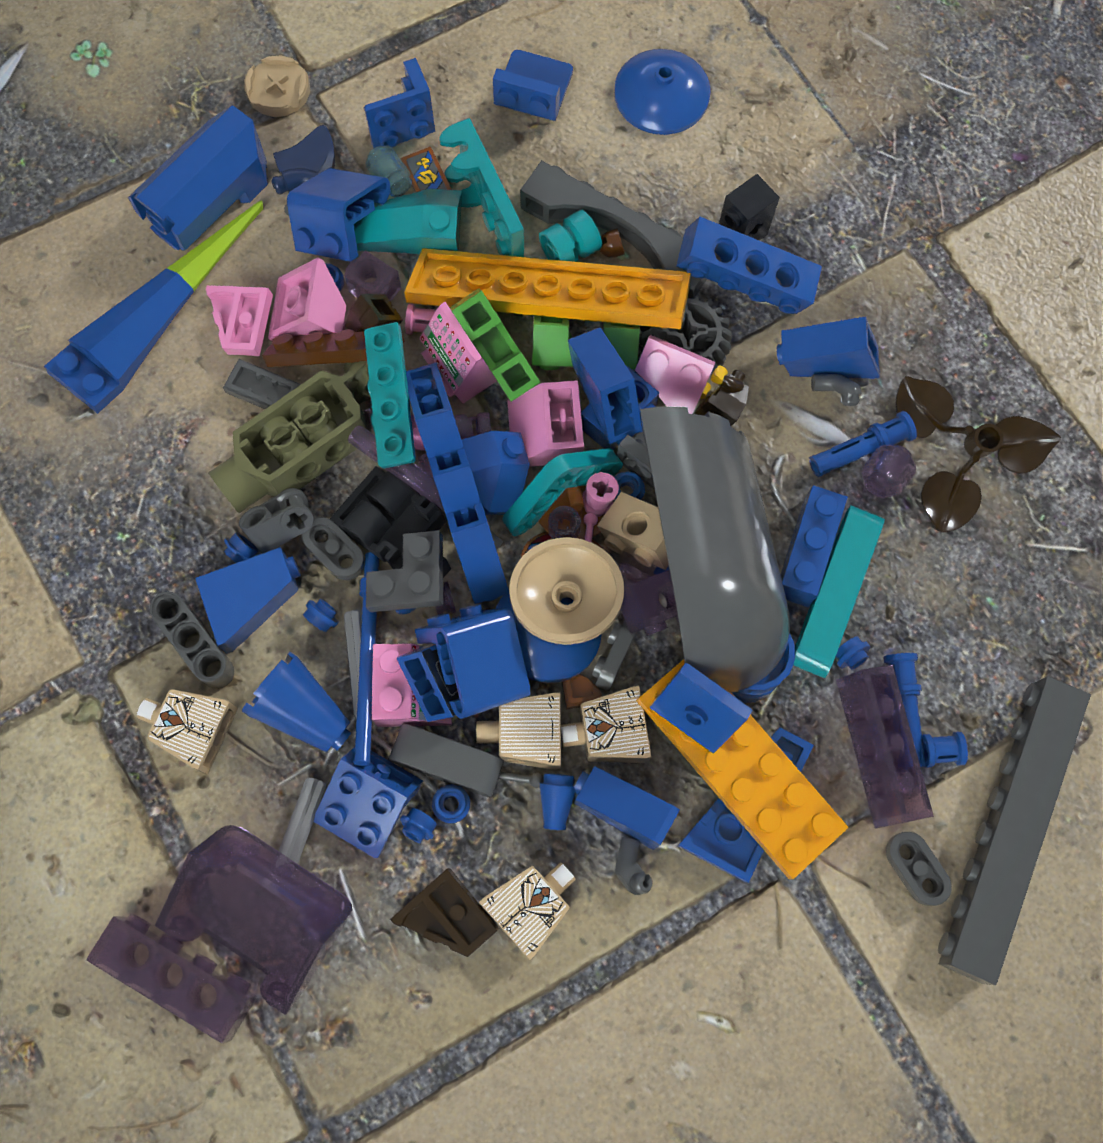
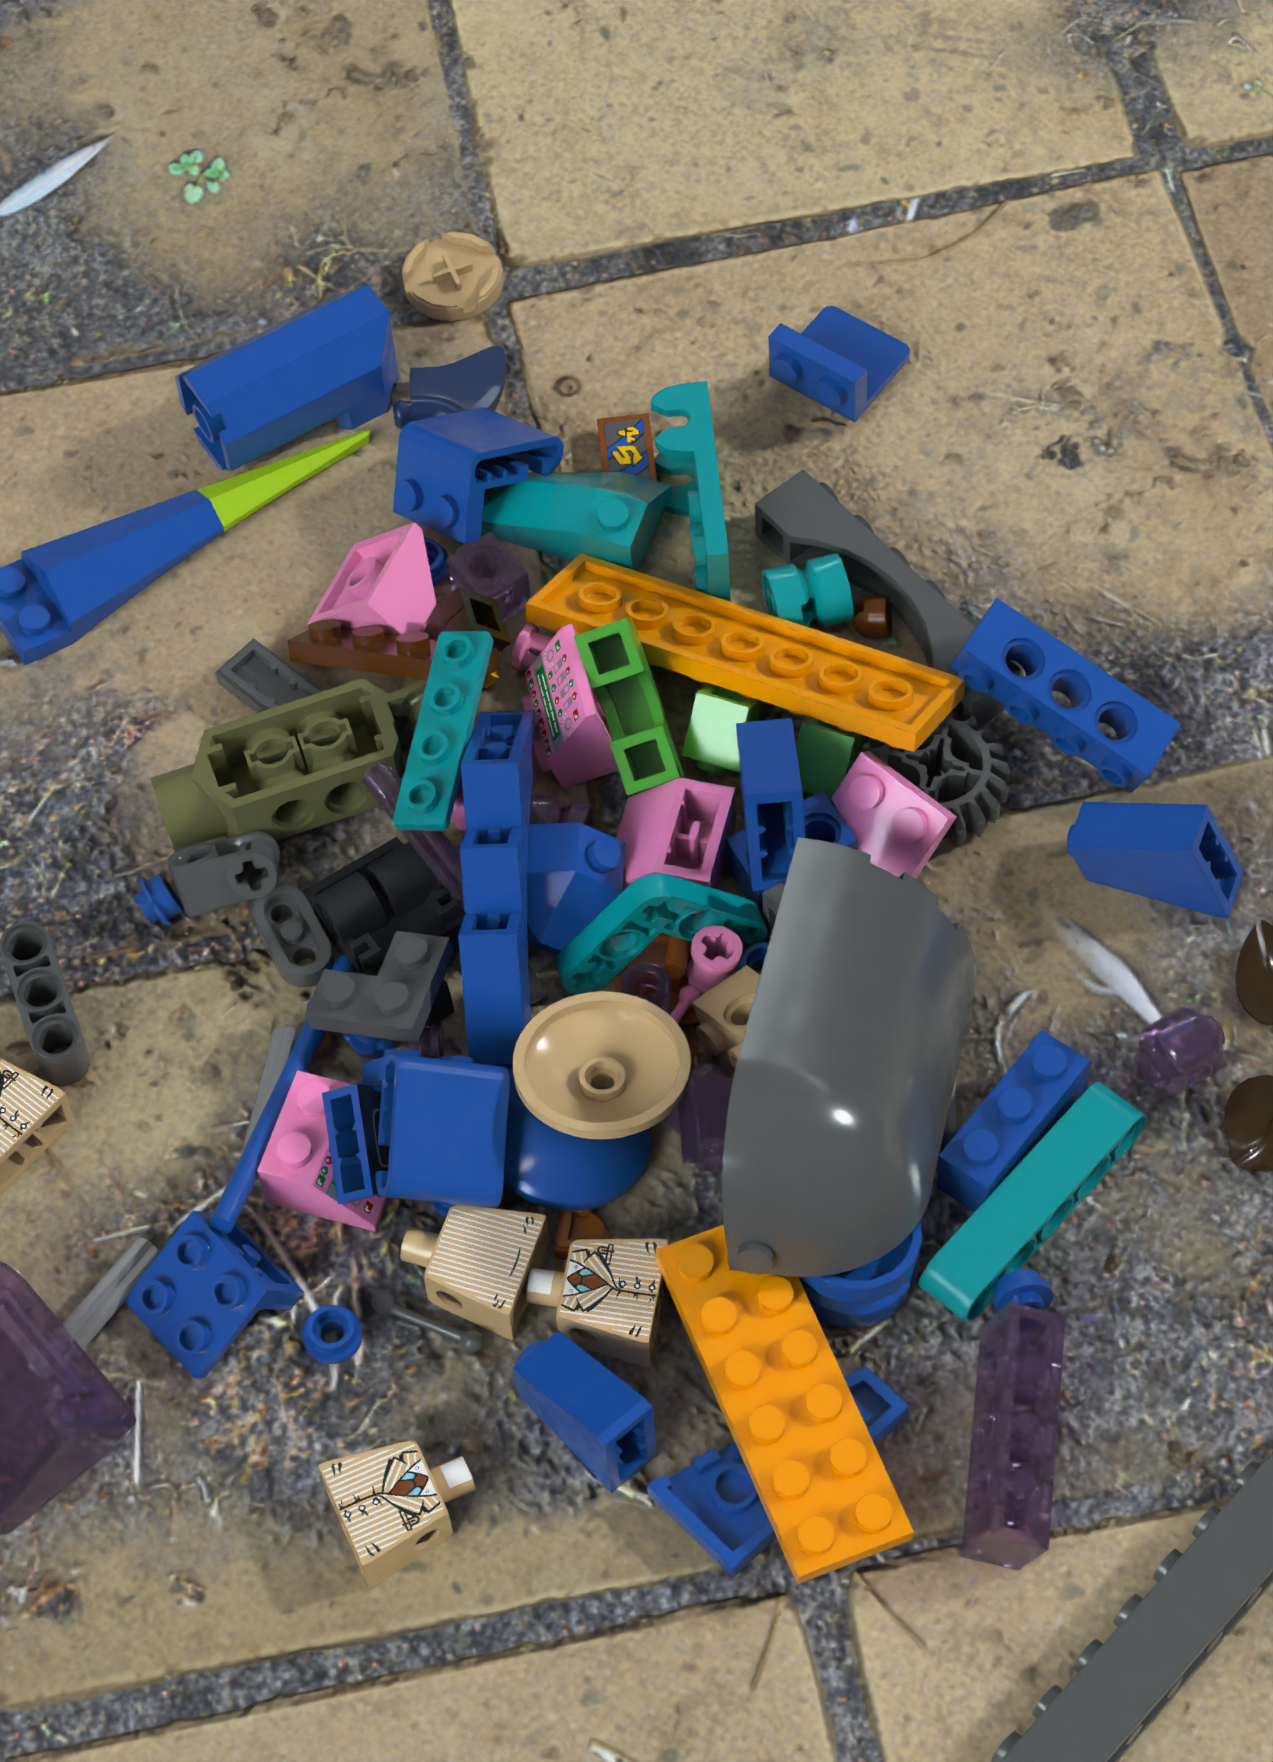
camera: 25 degrees right, 15 degrees down
blue slope [195,547,301,654] -> none
bright pink wing [206,285,273,356] -> none
blue cone [242,652,351,752] -> none
blue plate [303,599,339,632] -> none
blue bracket [364,58,435,151] -> none
clear light blue brick [366,146,412,197] -> none
dark grey beam [388,724,504,798] -> none
dark brown wing [390,868,500,957] -> none
blue plate [400,808,437,843] -> none
blue cone [539,773,575,830] -> none
dark grey plate [592,619,639,692] -> none
blue dish [614,49,711,135] -> none
dark grey arm [615,837,653,895] -> none
blue plate [650,663,753,754] -> none
dark brown piece [694,365,749,426] -> none
black brick [719,174,780,241] -> none
blue pin [809,411,917,478] -> none
dark grey arm [811,374,862,406] -> none
blue pin [883,653,926,769] -> none
dark grey plate [886,832,952,906] -> none
blue bush [922,732,968,768] -> none

